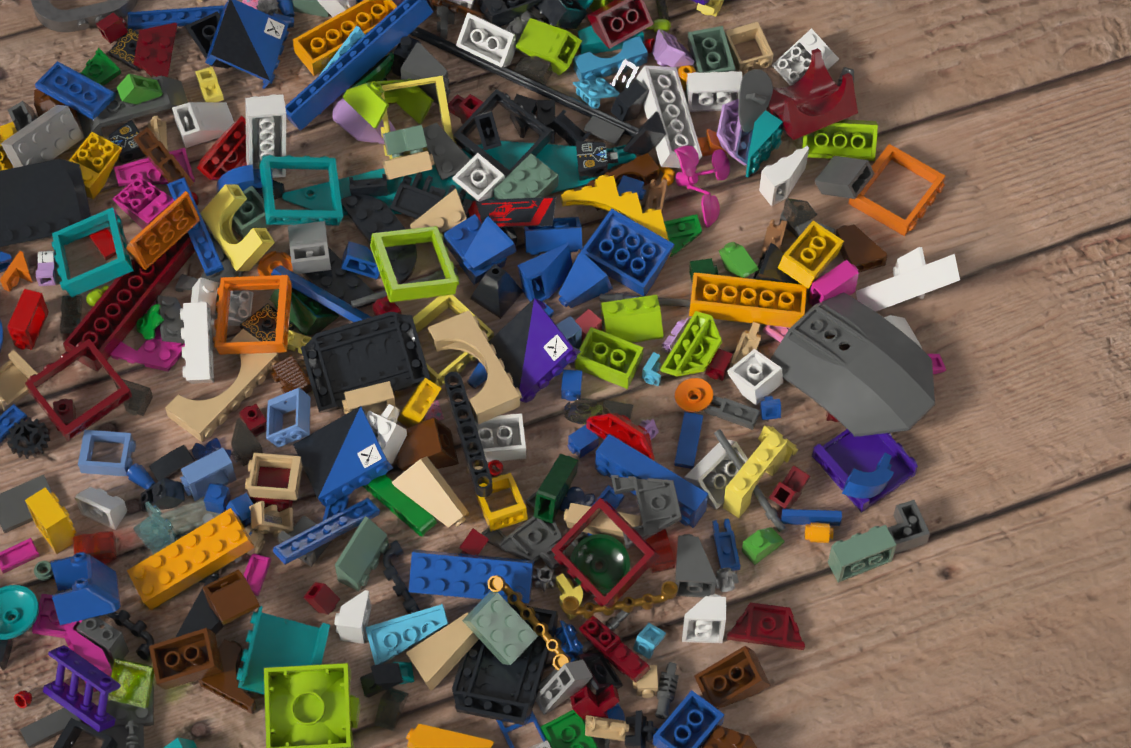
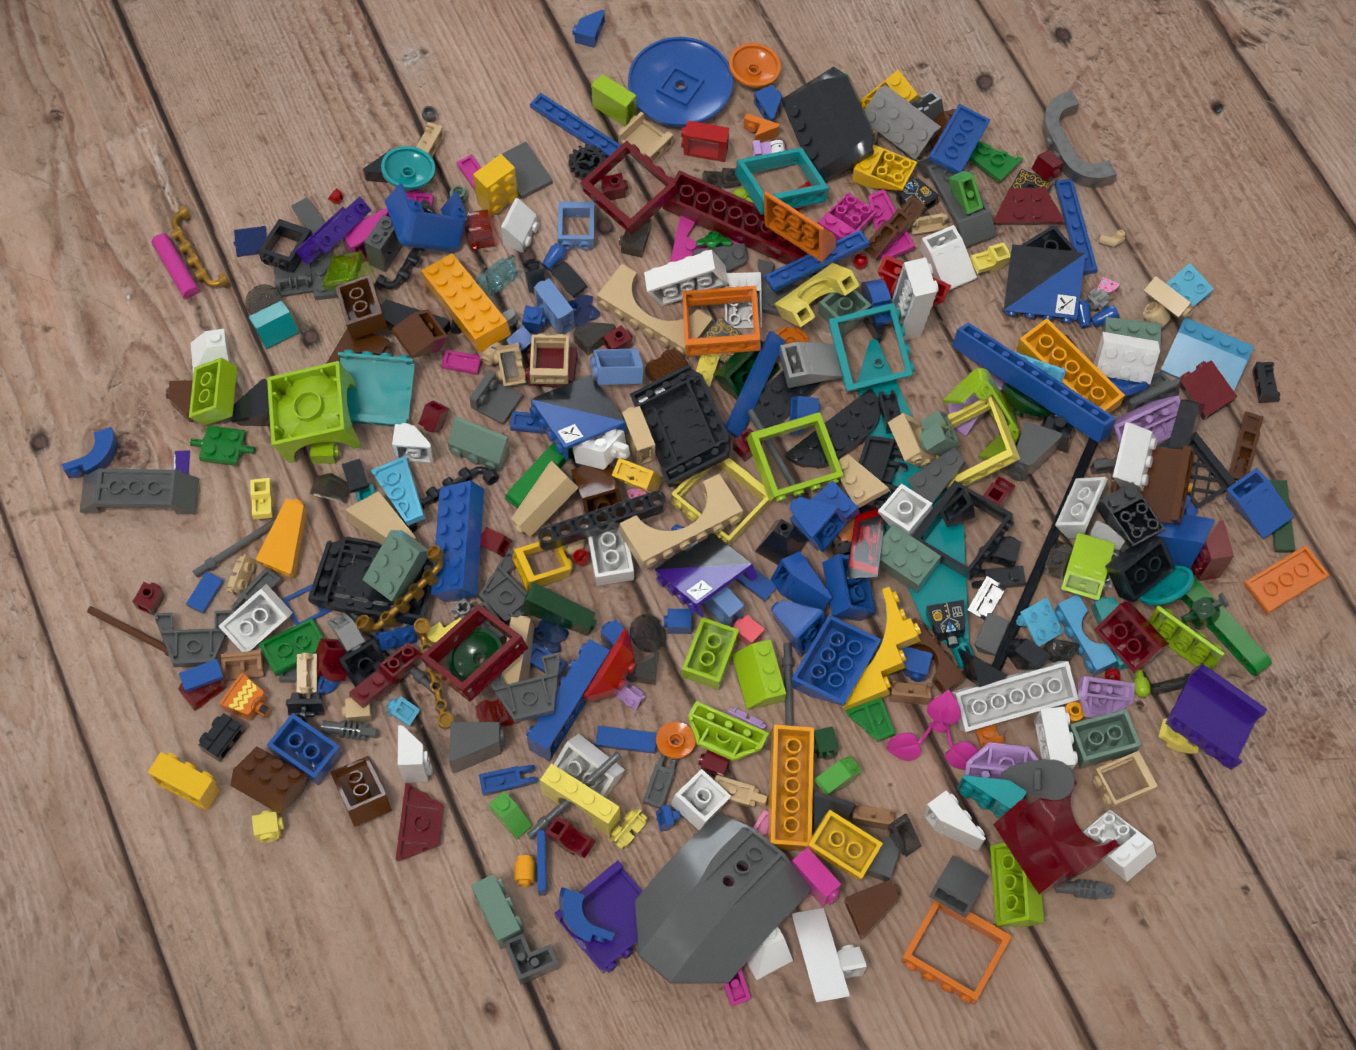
camera: 85 degrees right, 5 degrees up
blue tile [273,498,380,565] -> none
medium azure bracket [642,352,661,386] -> none
light grey gear [715,568,739,592] -> none

